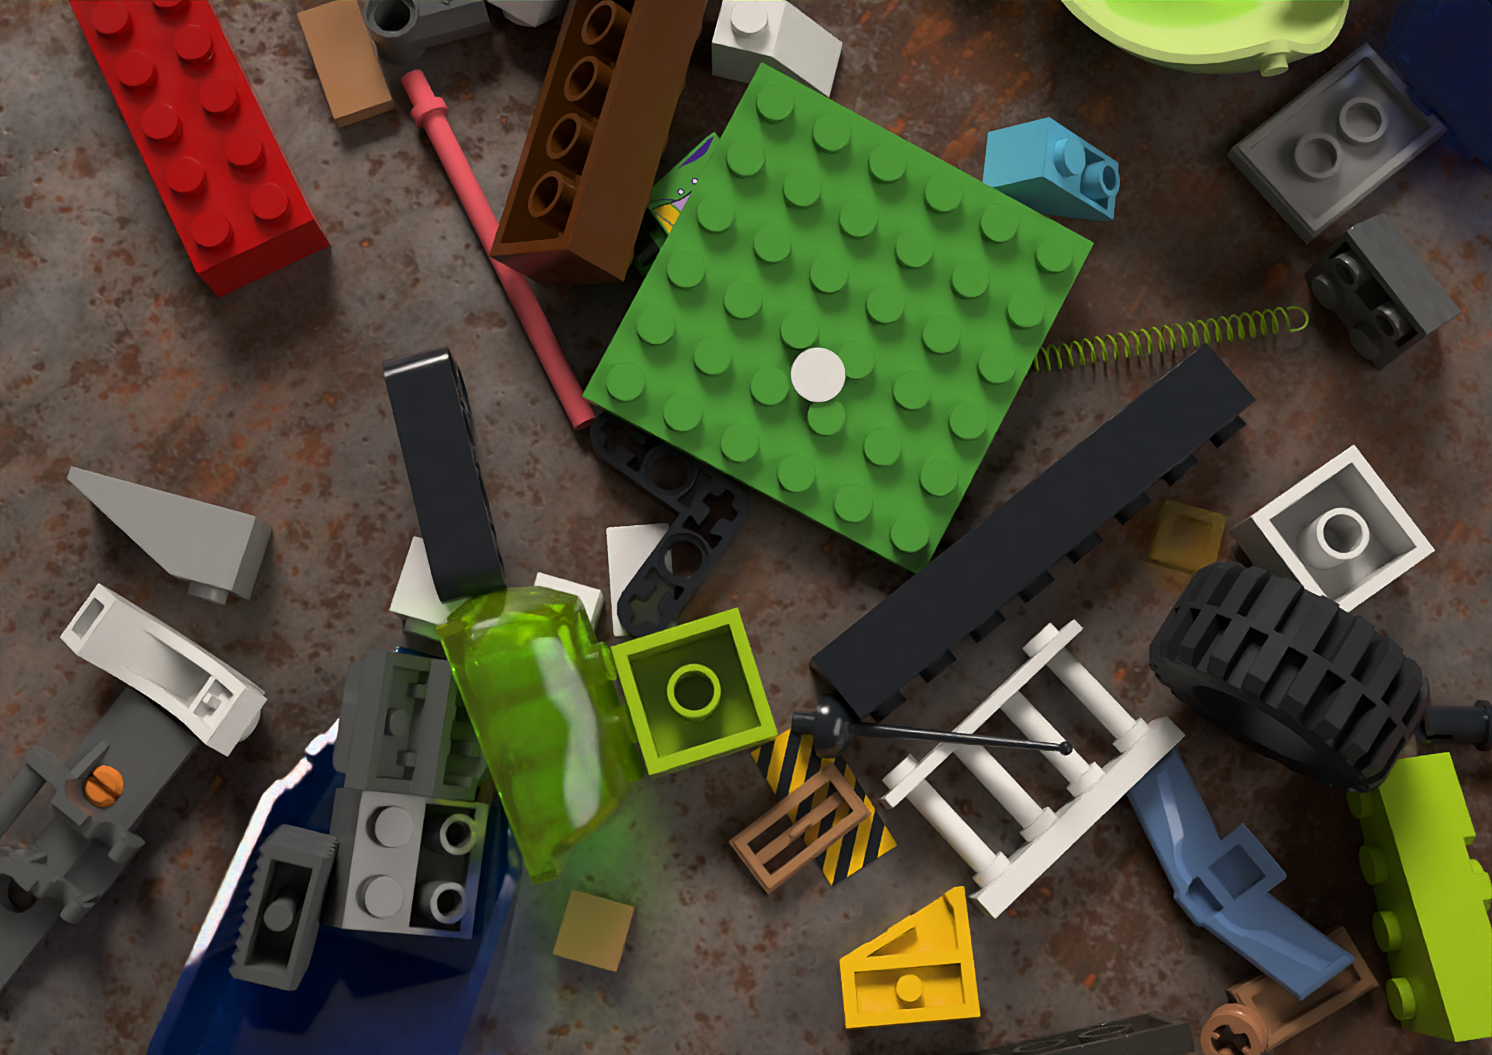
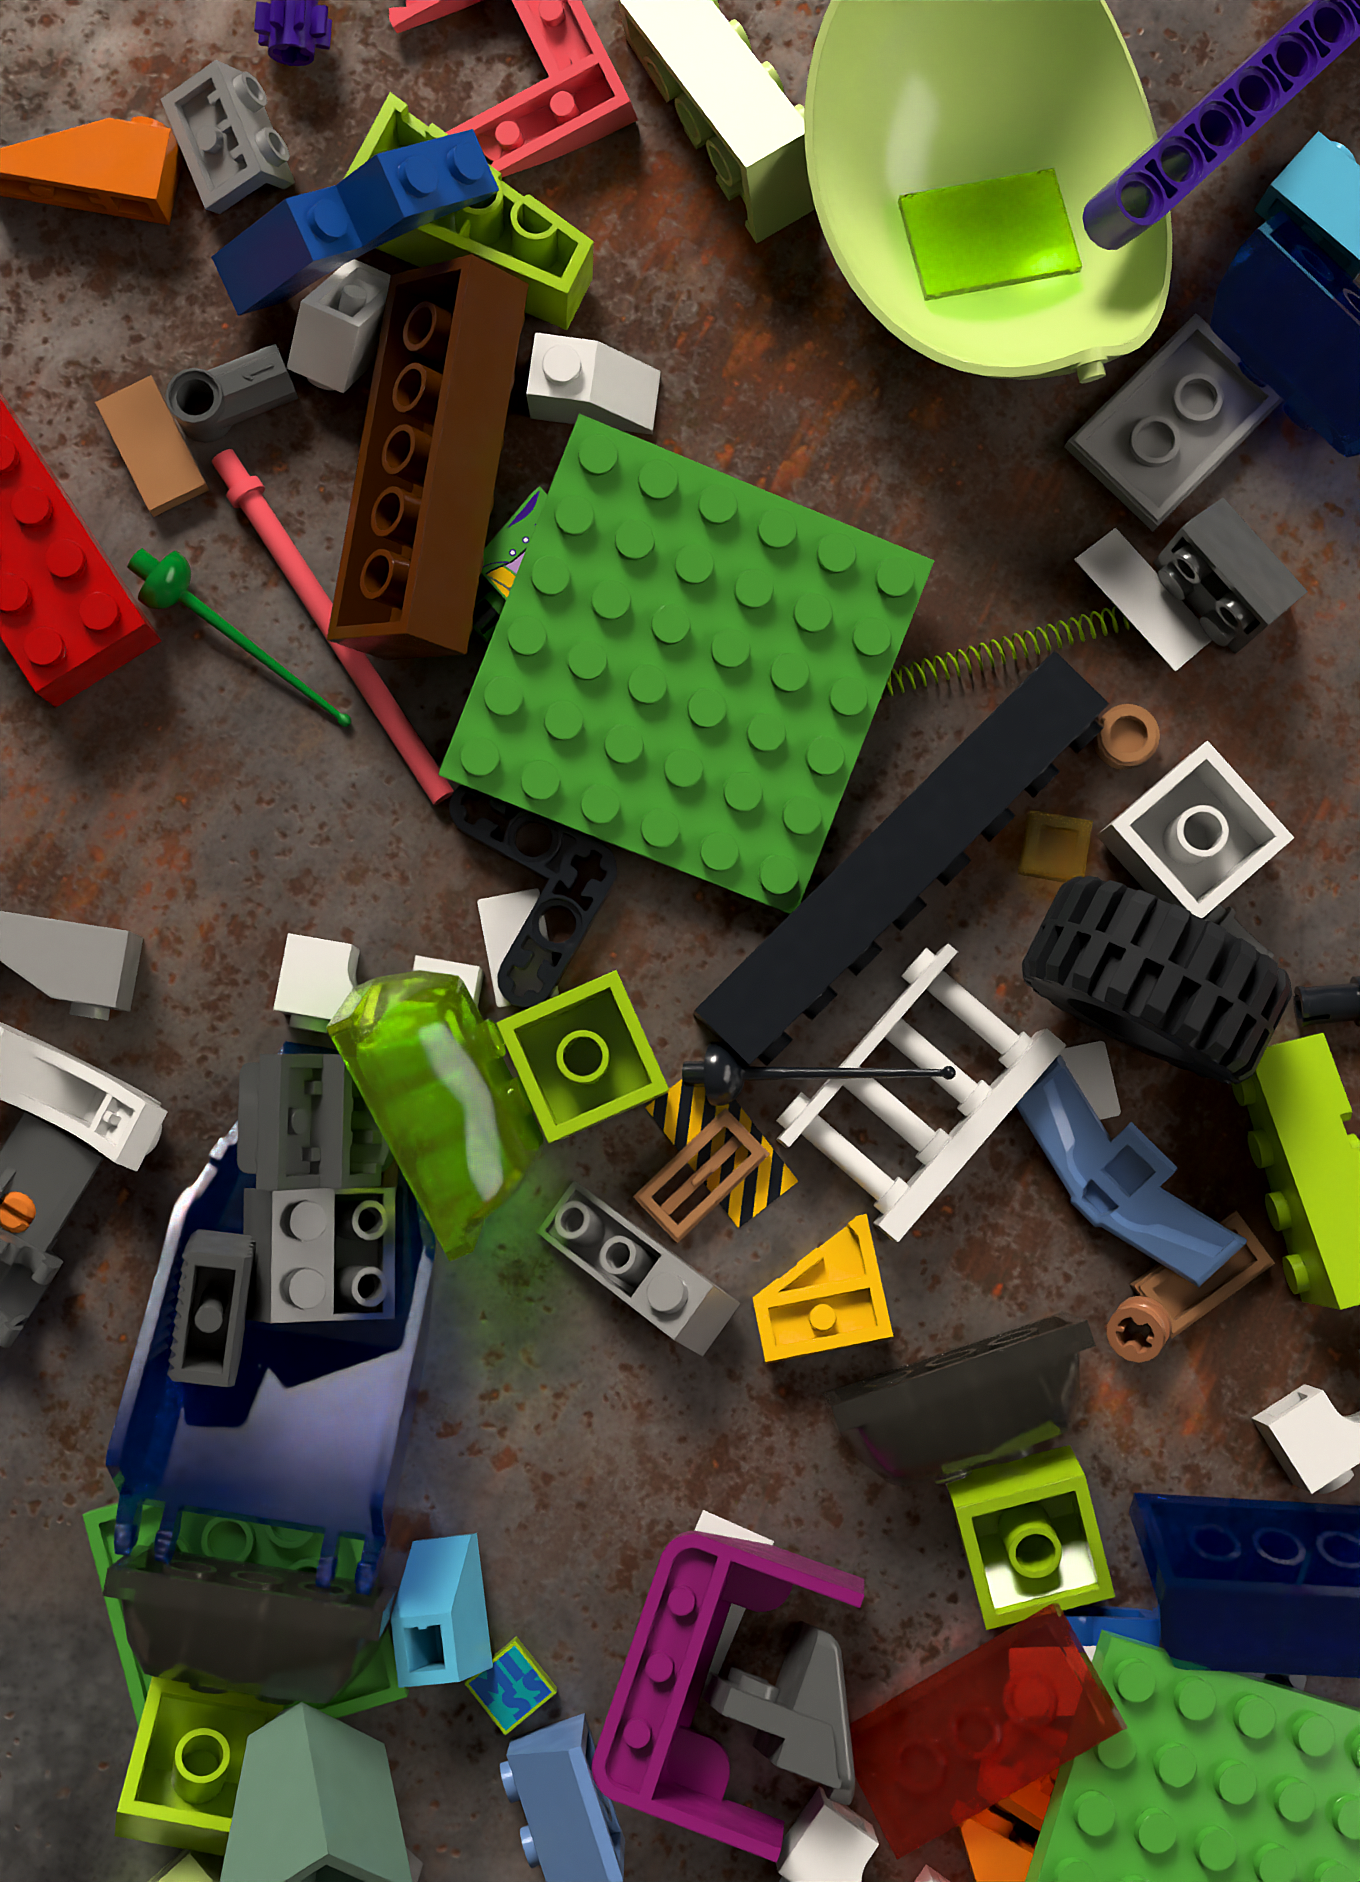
camera: 10 degrees left, 5 degrees up
black beam [383,345,508,605] -> none
medium nougat tile [553,889,636,972] -> none
white sticker [791,348,845,402] -> none
medium azure slope [983,117,1120,222] -> none
none -> green sword [127,548,351,727]
none -> light grey slope [536,1180,741,1356]
none -> white sticker [1057,1041,1121,1120]
none -> white sticker [1074,528,1212,671]
none -> medium nougat tile [1093,704,1160,770]

